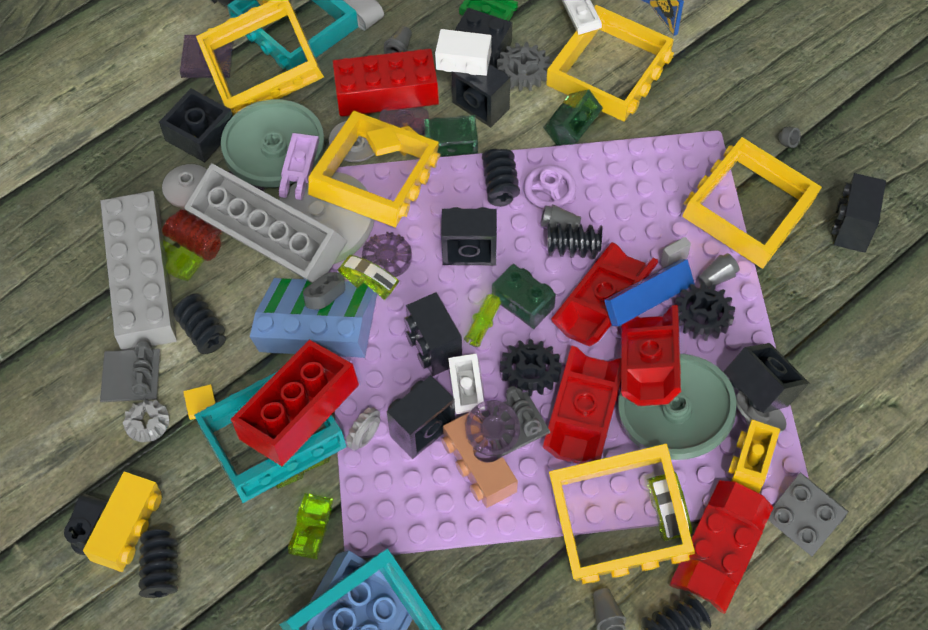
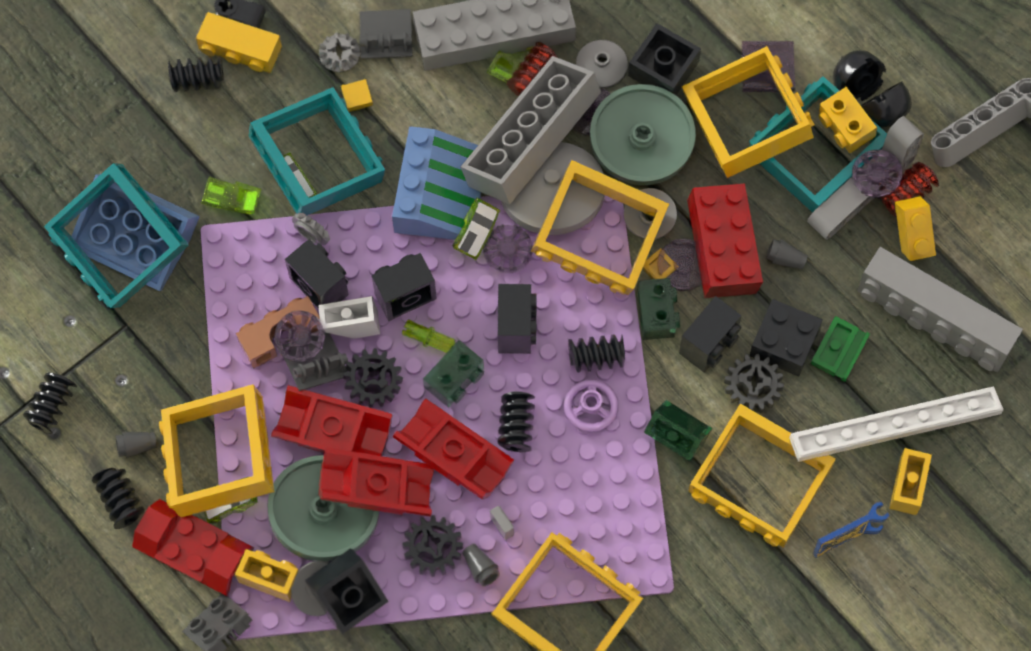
camera: 90 degrees right, 10 degrees up
black piece [173,293,226,354] -> none
red brick [231,339,359,466] -> none
lavender hinge [279,133,319,200] -> none
dark grey beam [303,272,345,310] -> none
yellow tile [366,126,401,156] -> none
white brick [435,29,491,76] -> none
dark grey cone [540,204,581,231] -> none
blue tile [604,259,695,326] -> none

